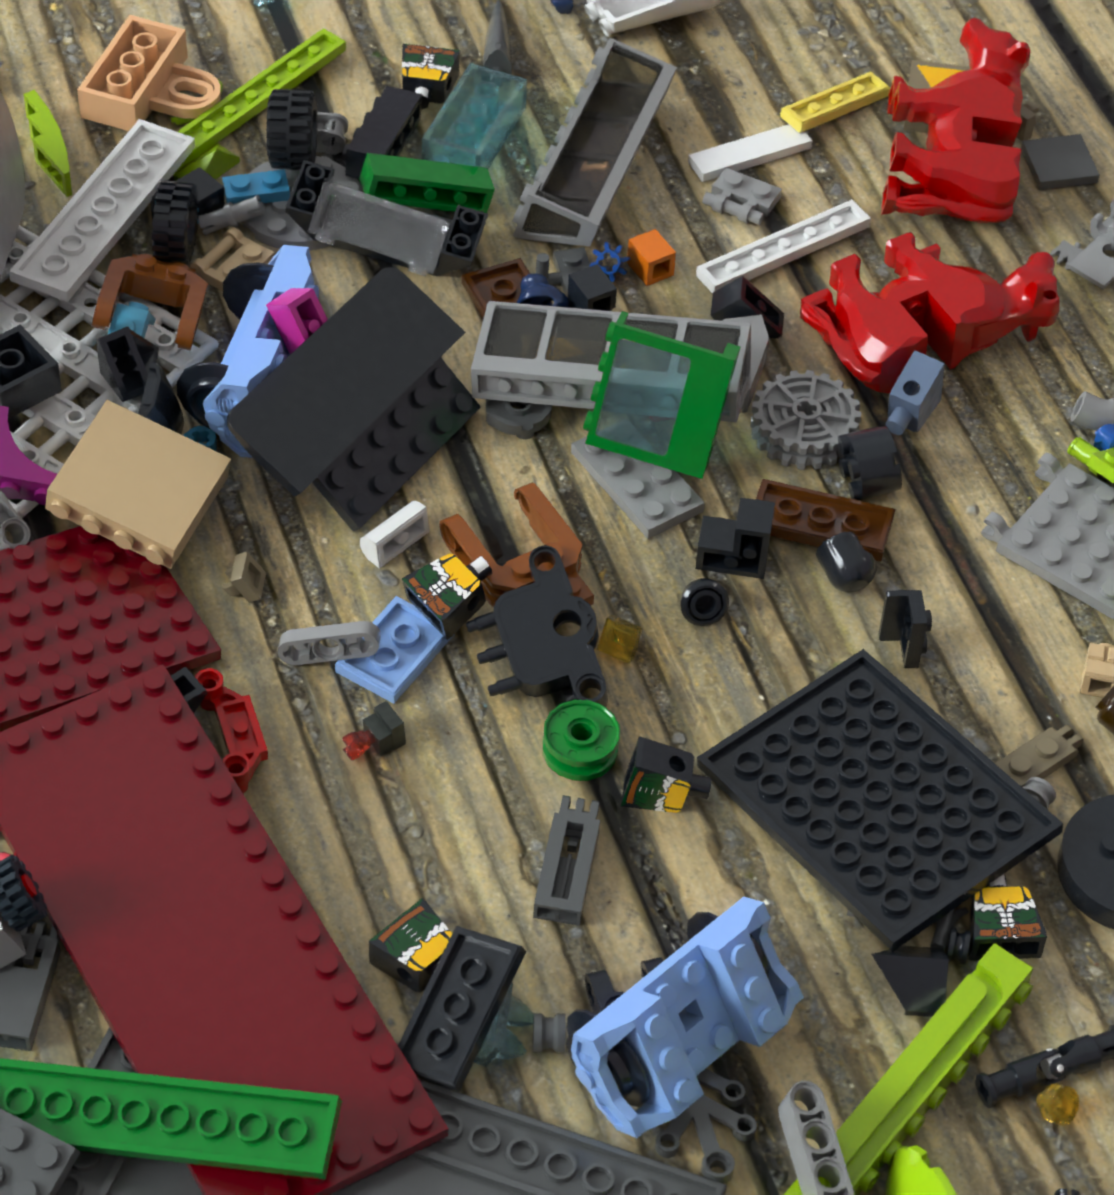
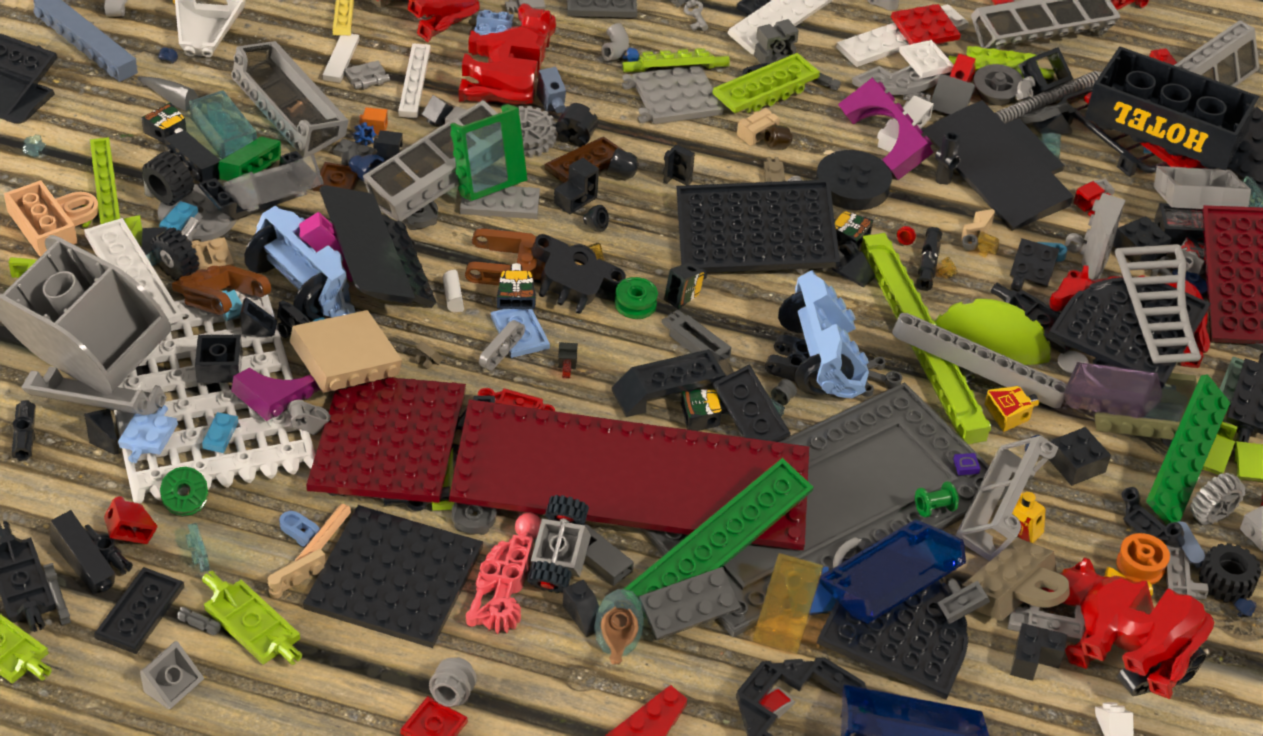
camera: 55 degrees left, 5 degrees down
none -> light blue slope [474,10,514,35]
none -> black slope [611,349,734,417]
none -> red plate [897,226,916,245]

